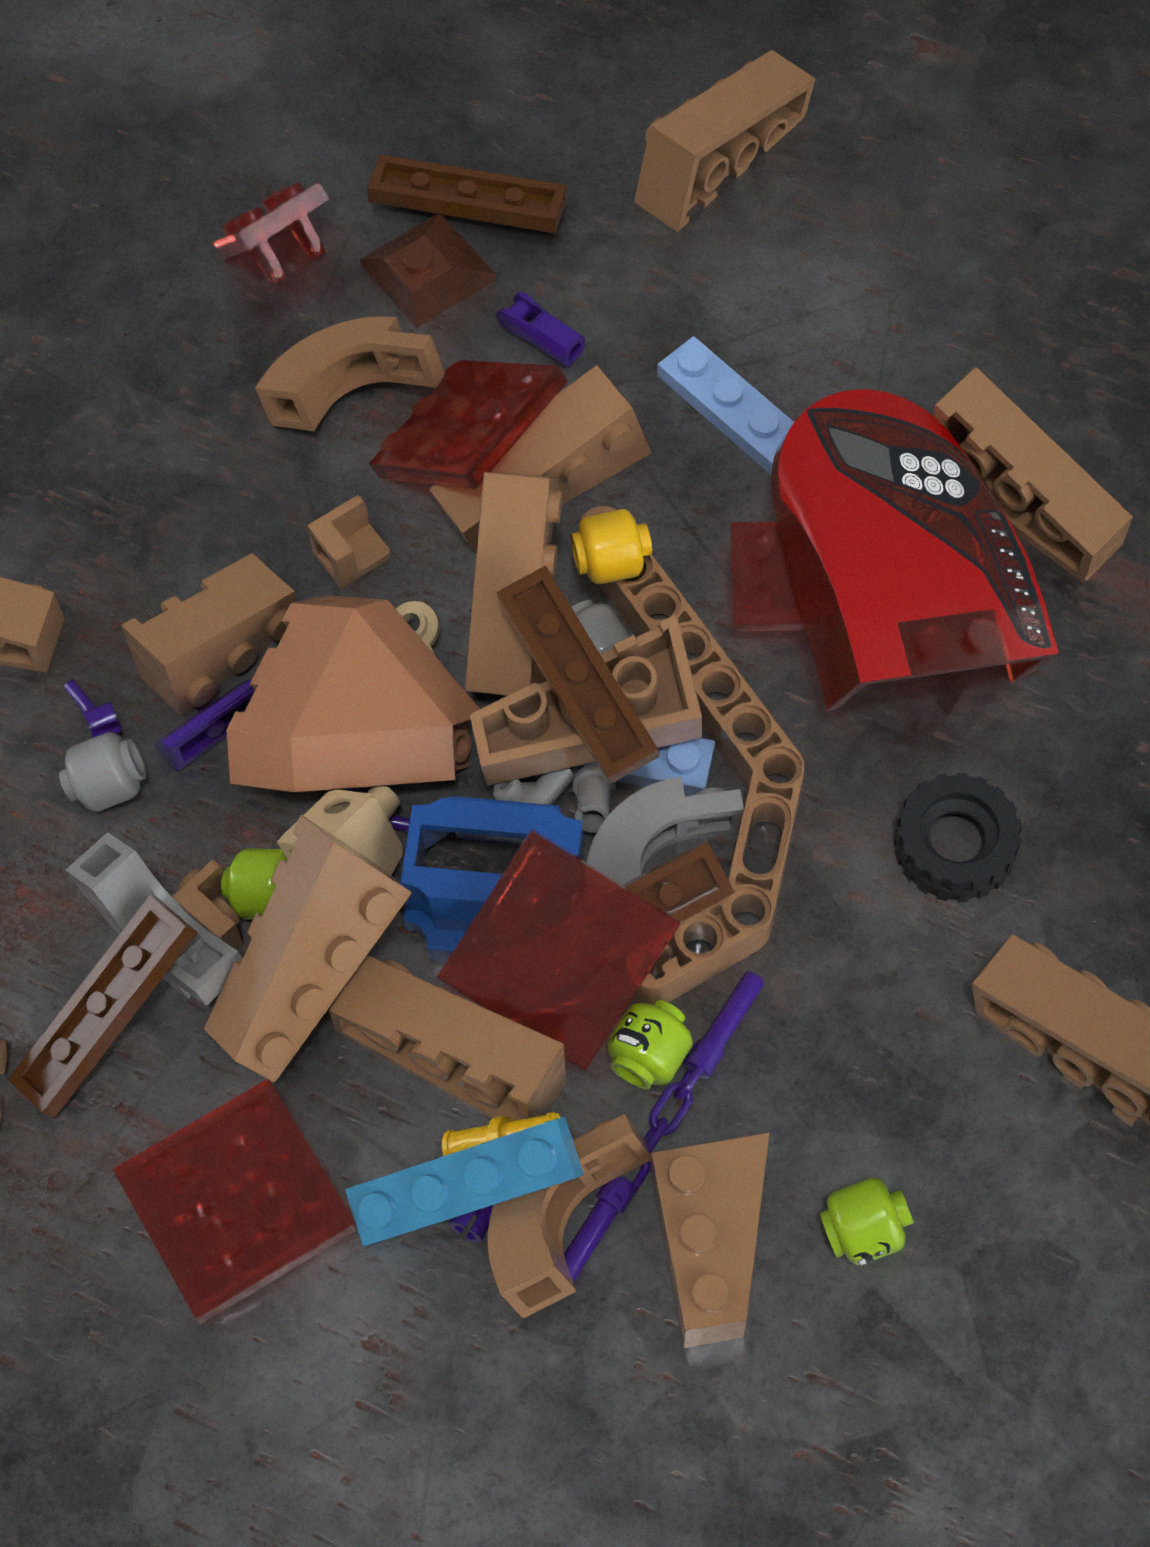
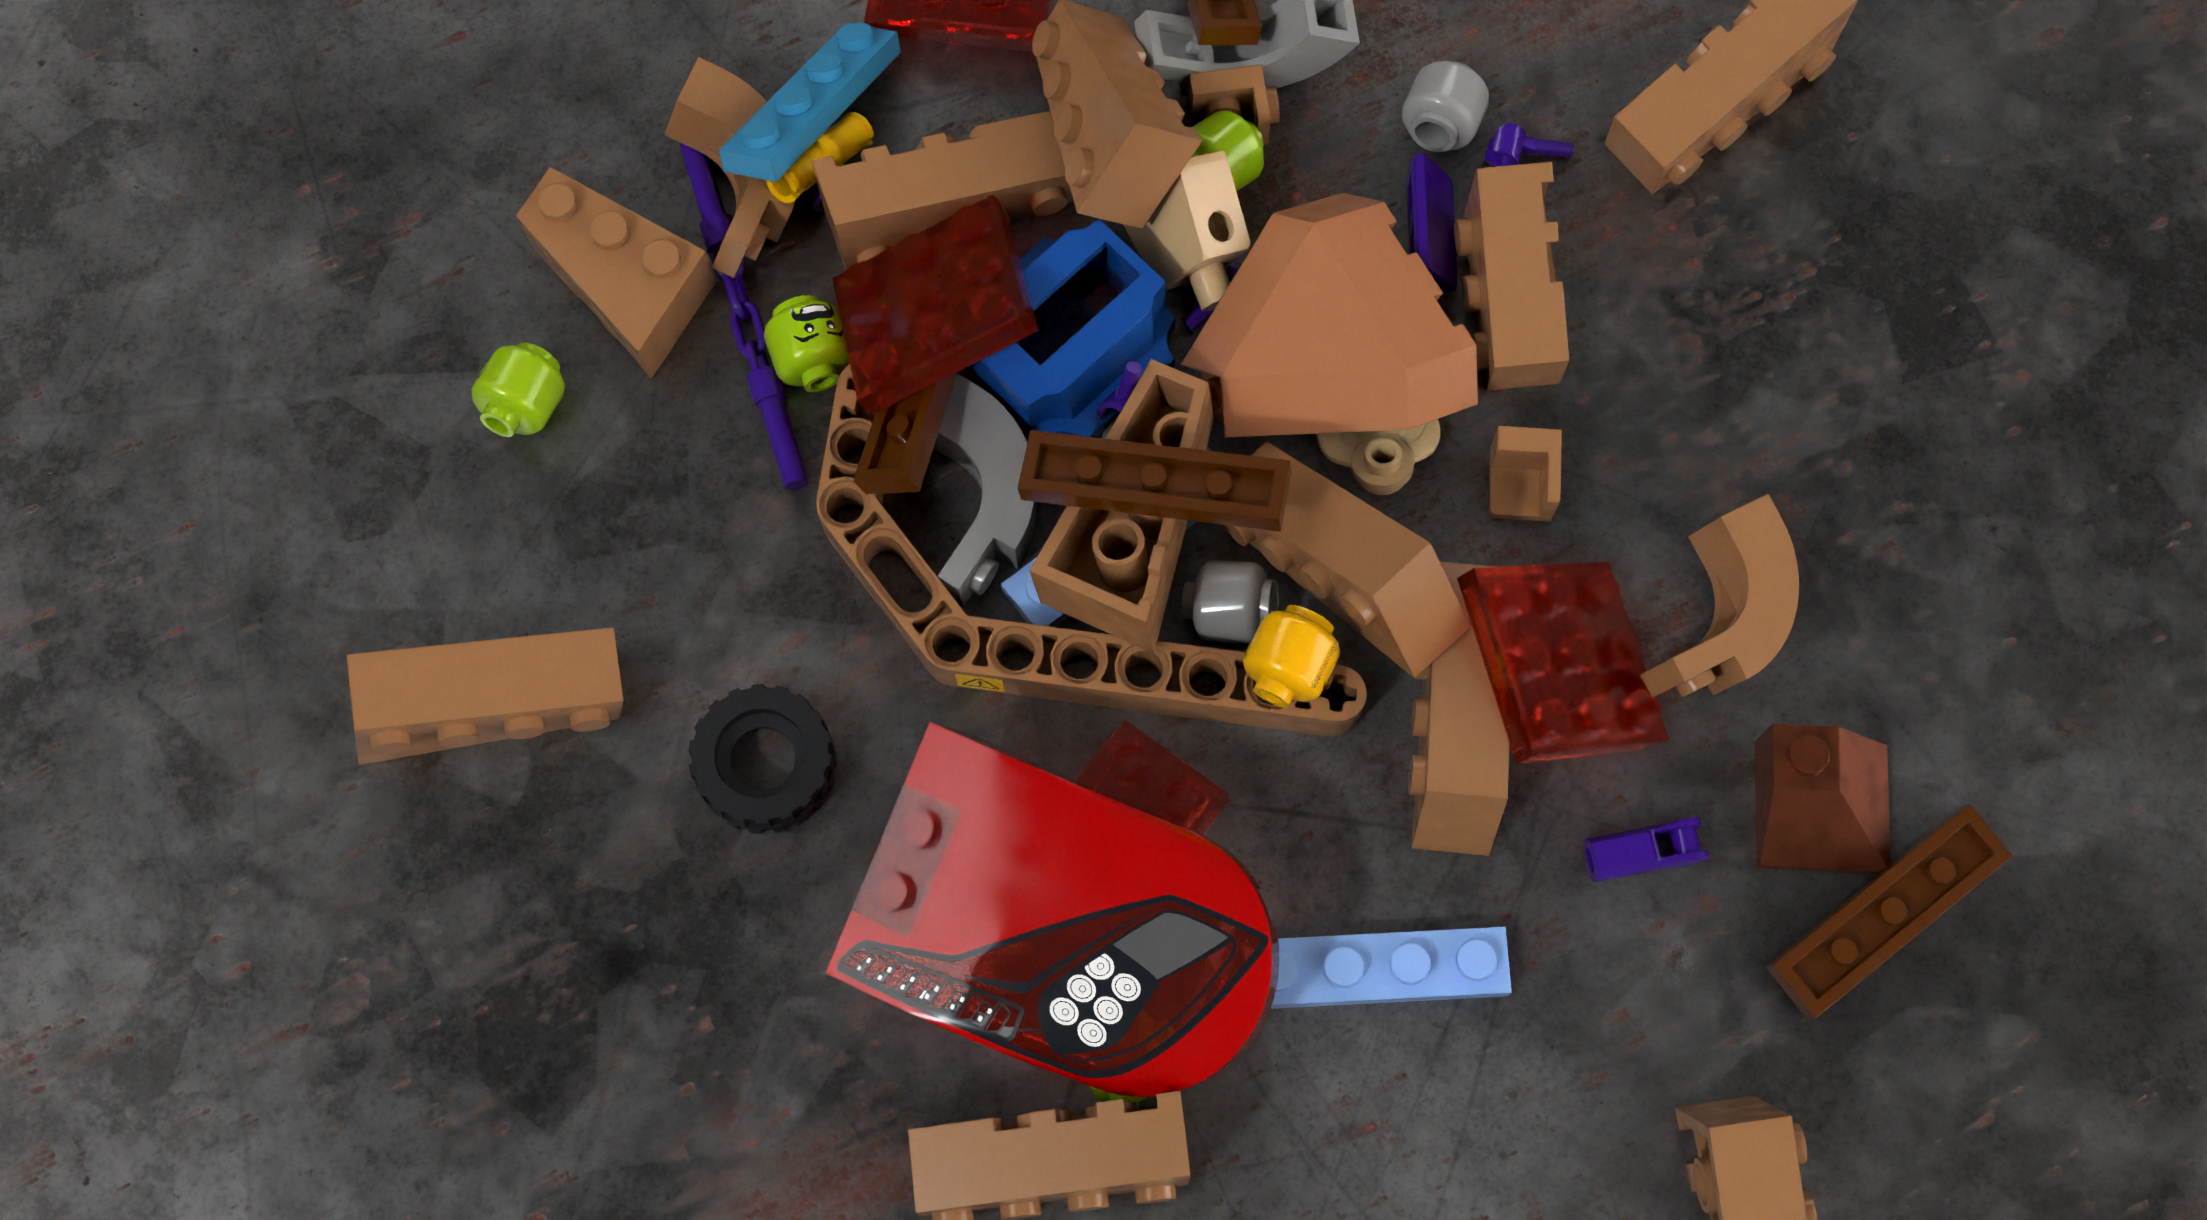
camera: 130 degrees right, 10 degrees up
clear red plate [212,181,330,285] -> none
none -> dark purple hand [1096,361,1142,420]

